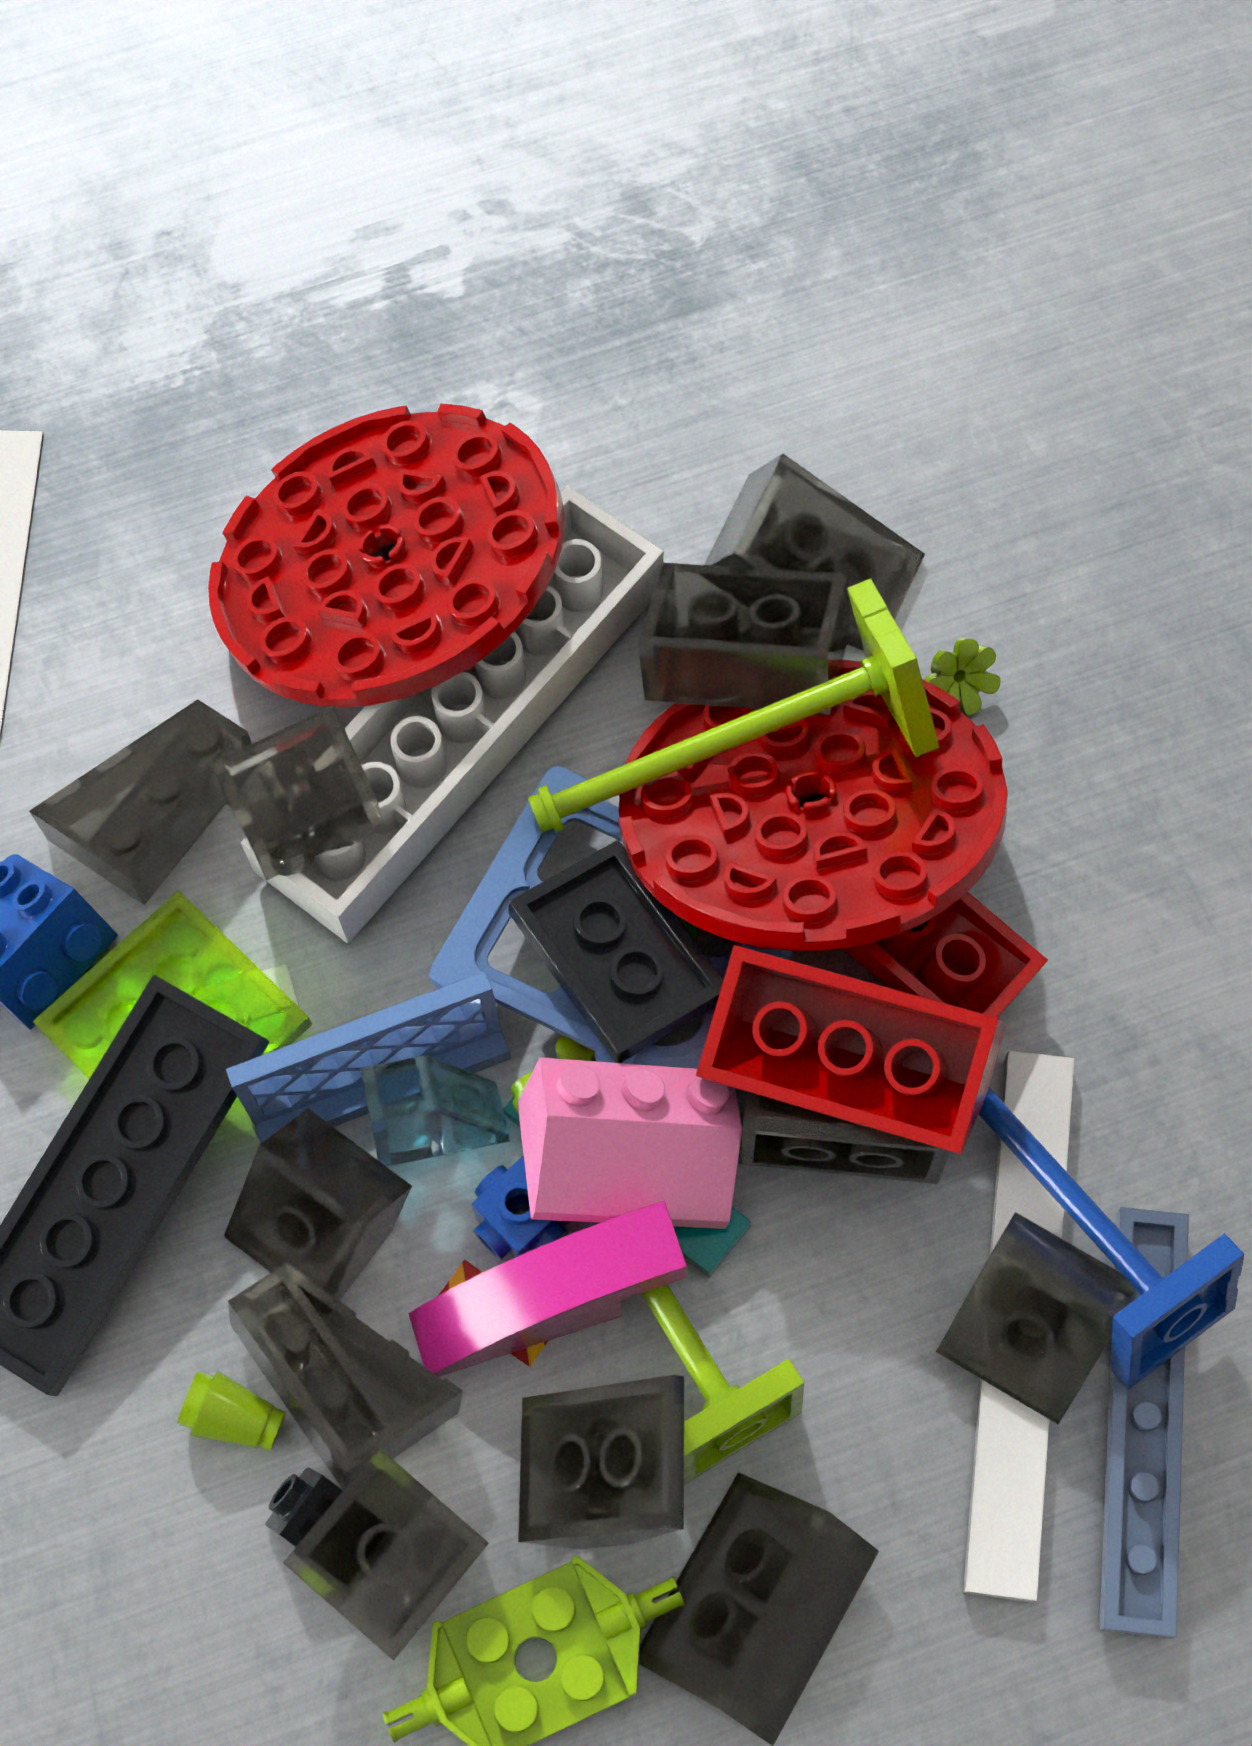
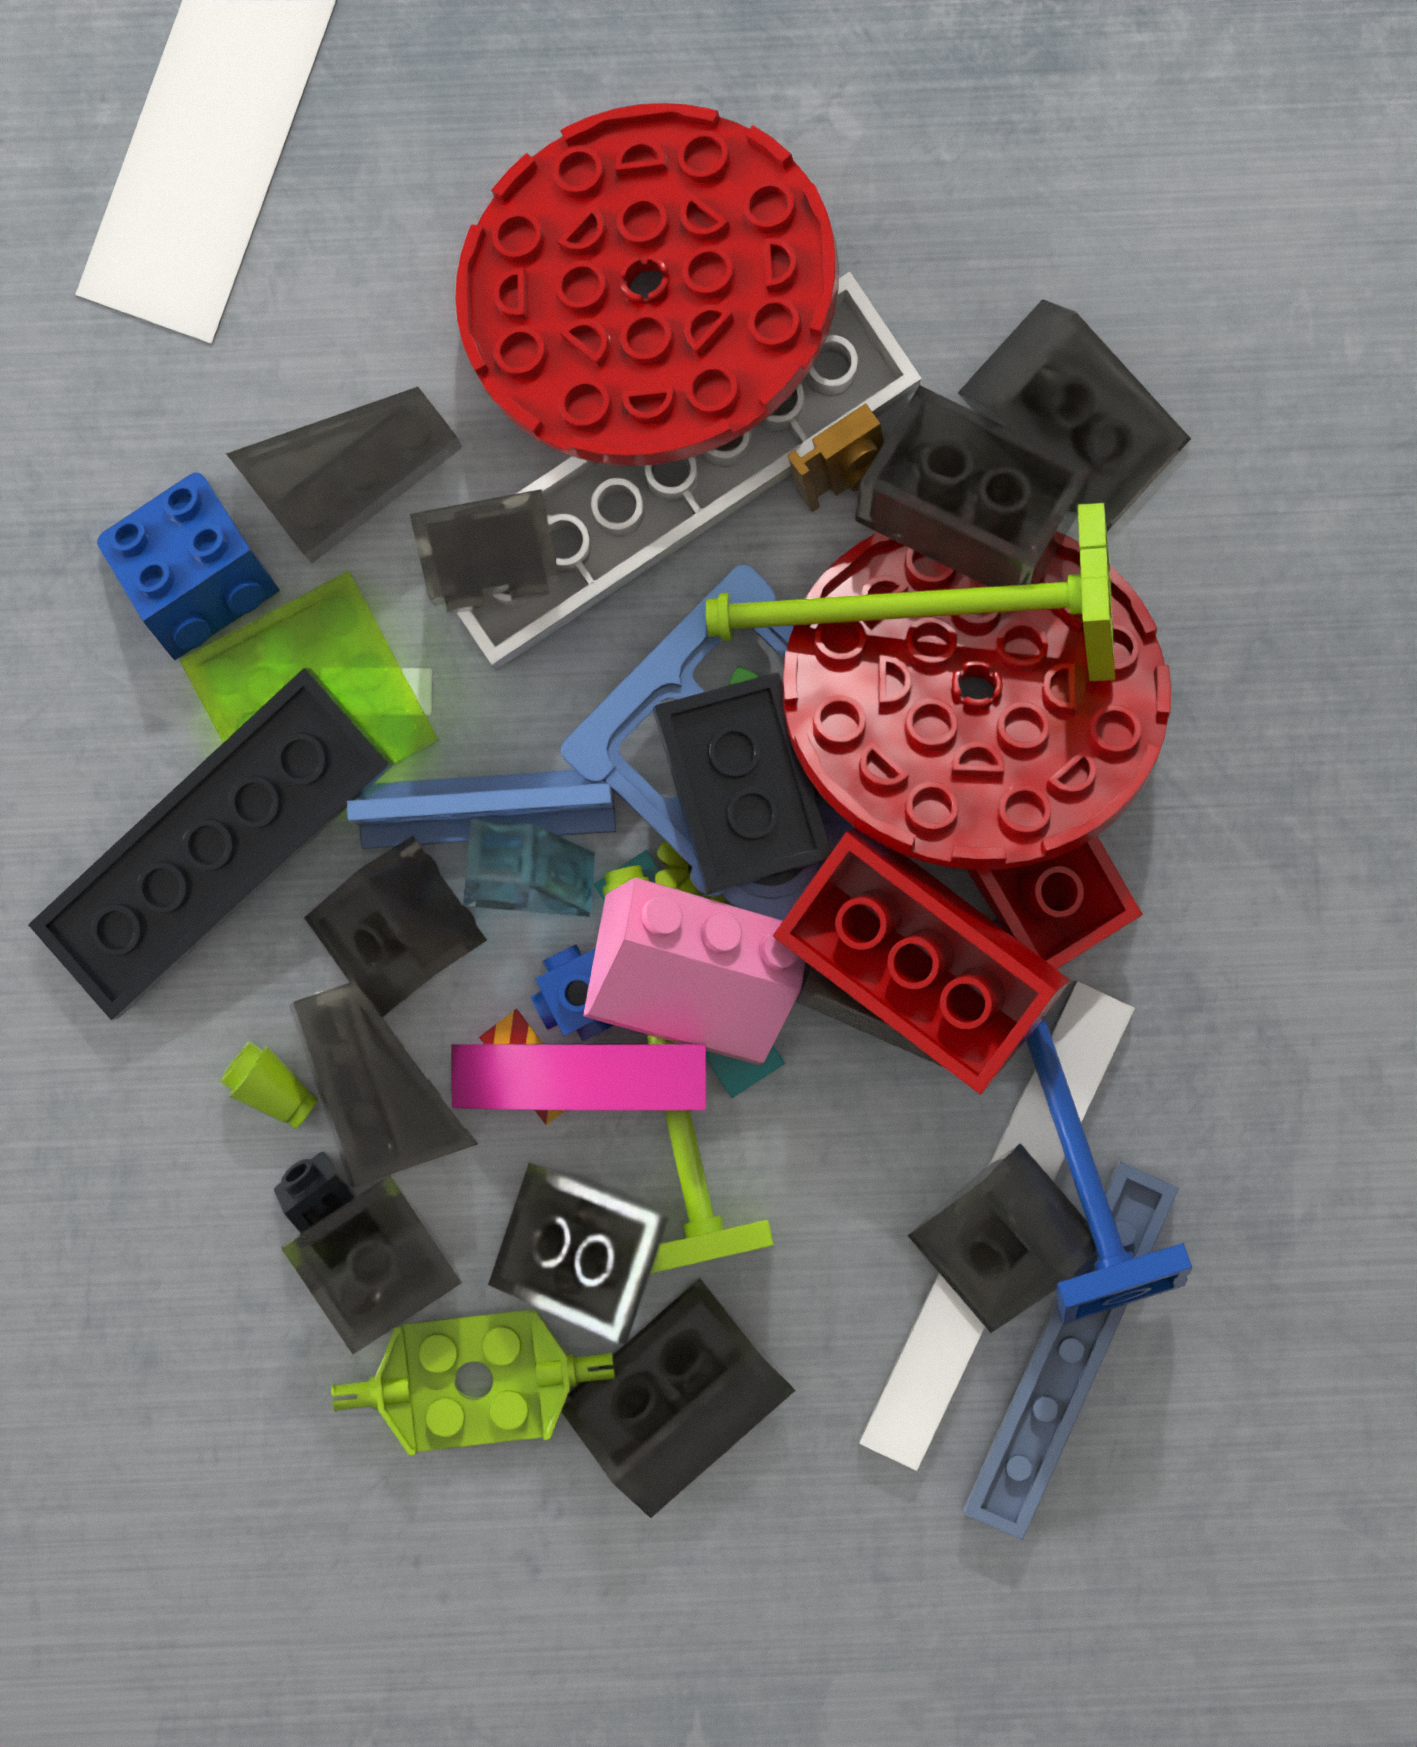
camera: 15 degrees right, 20 degrees up
lime plant [924,638,1001,715] -> none
none -> pearl gold plate [787,403,888,512]

